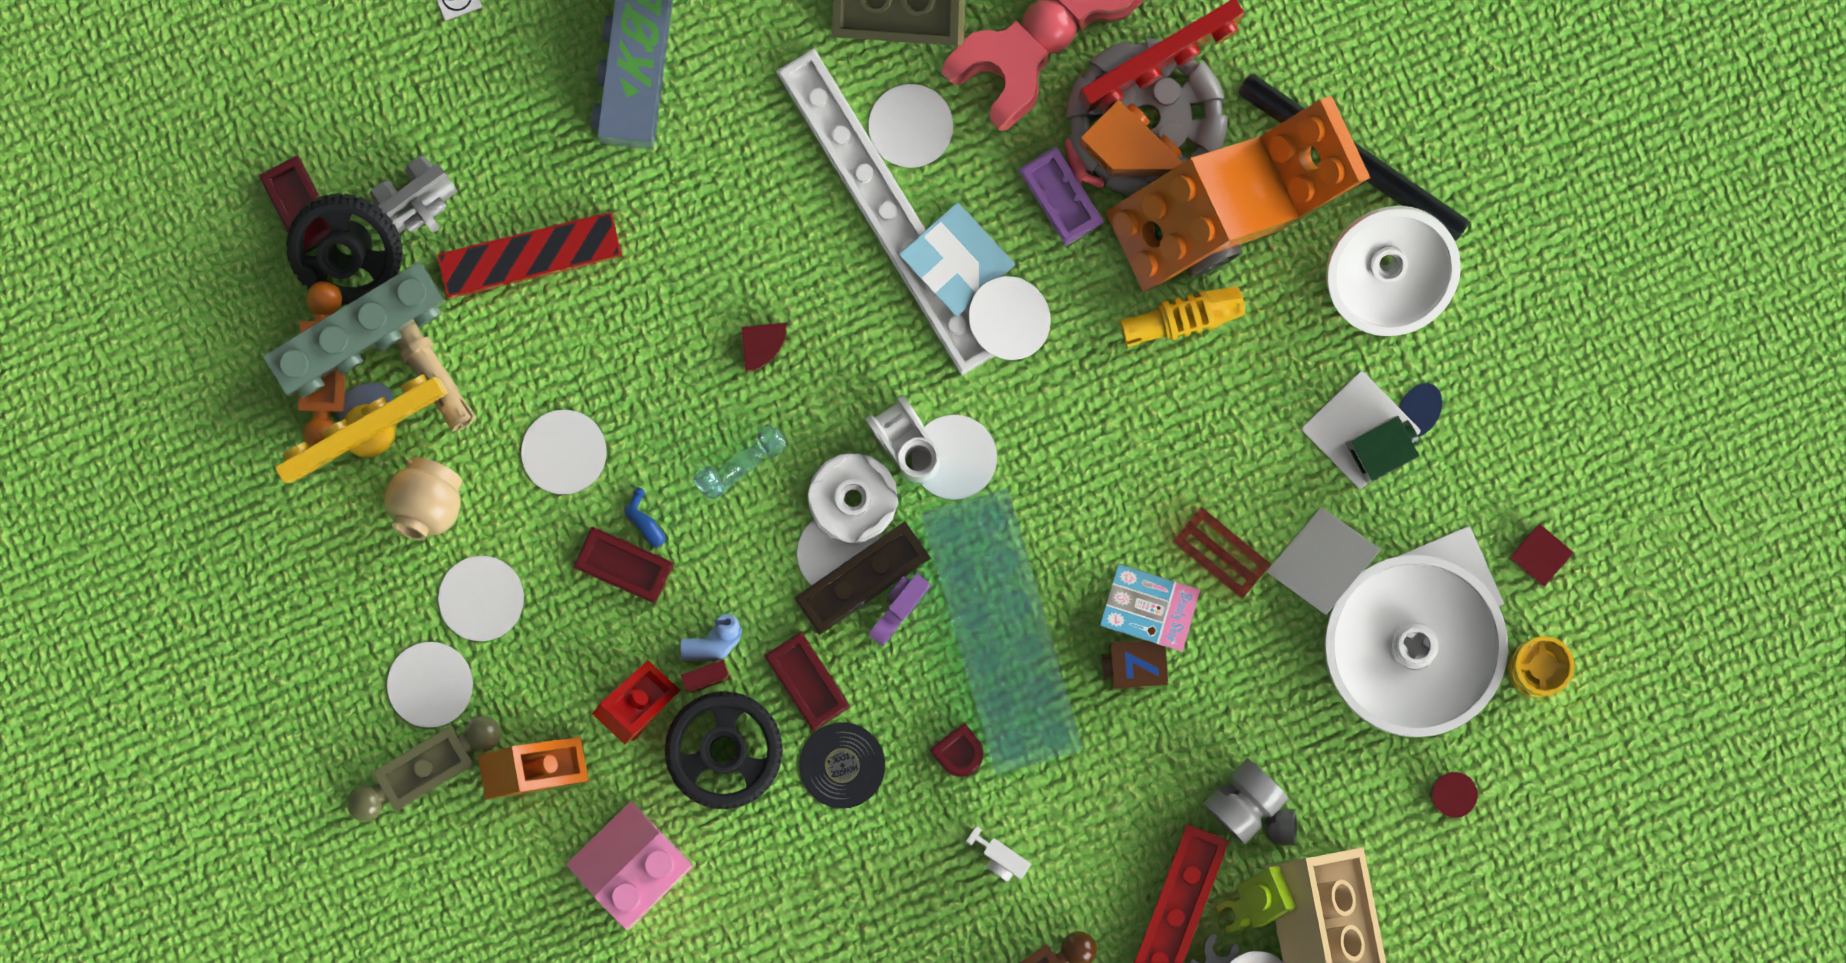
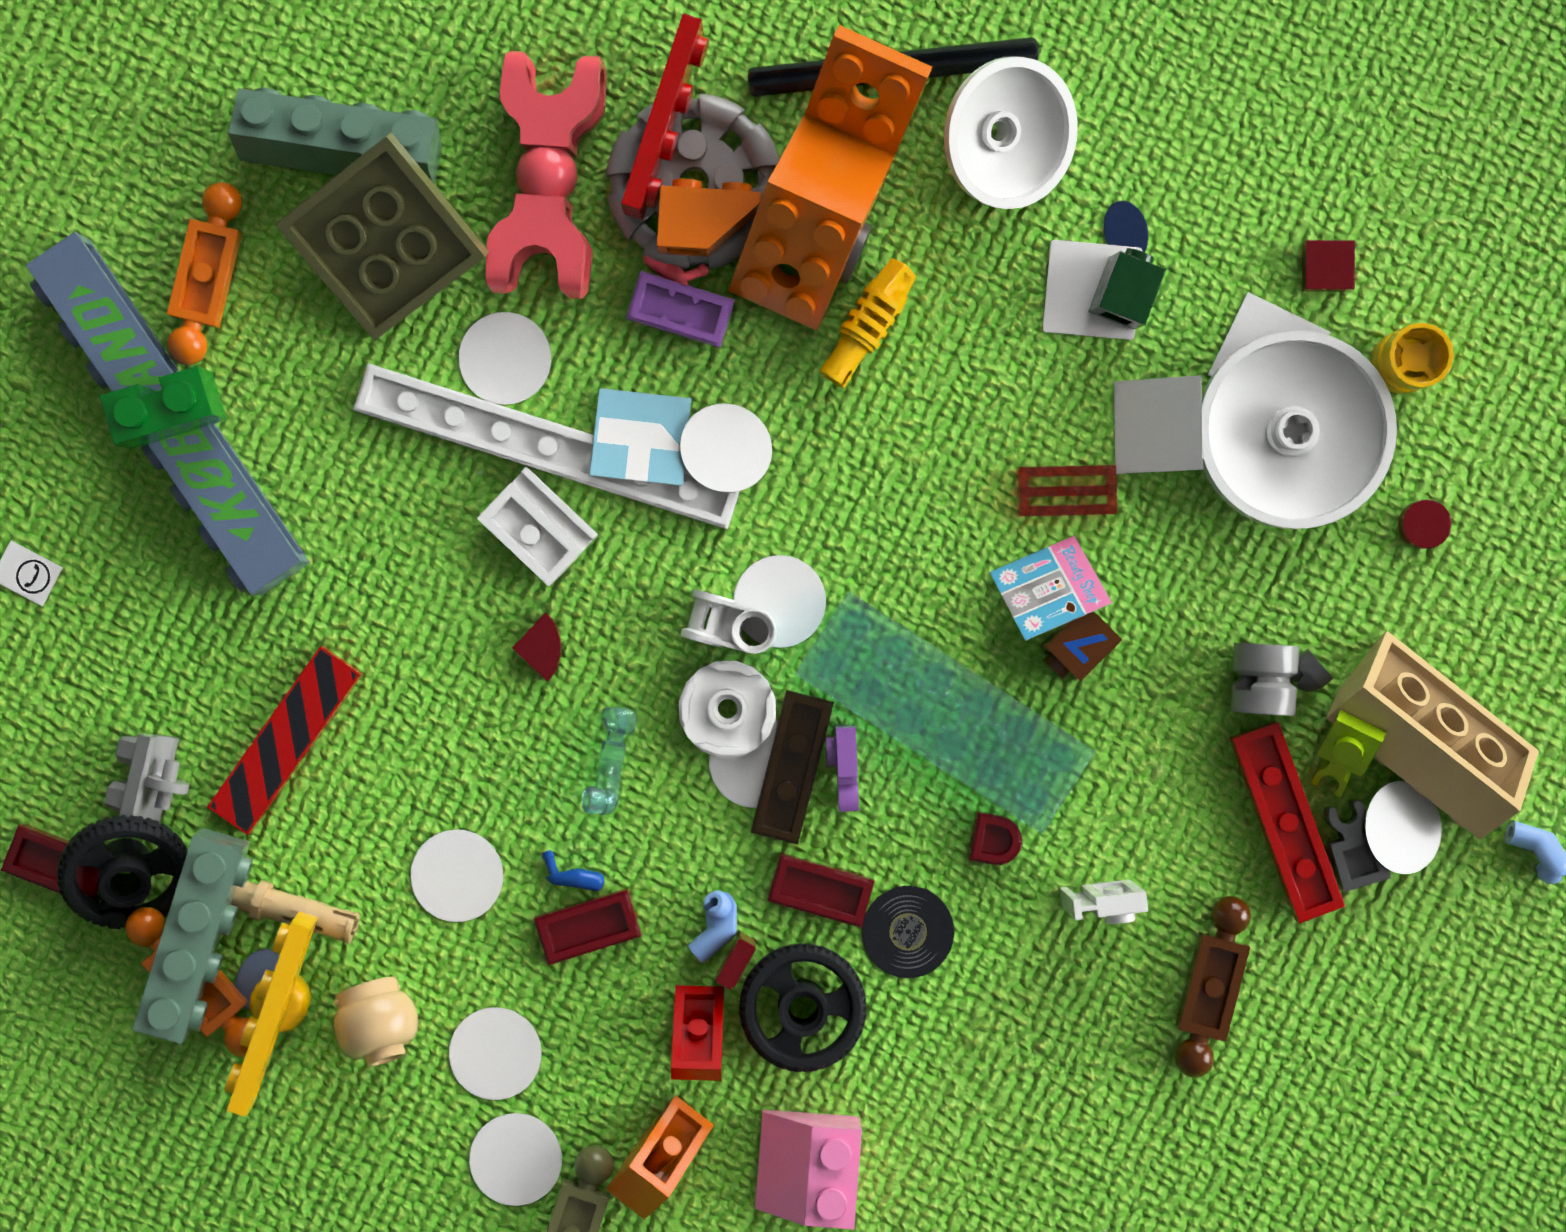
camera: 45 degrees left, 5 degrees up
none -> white plate [477,467,599,586]

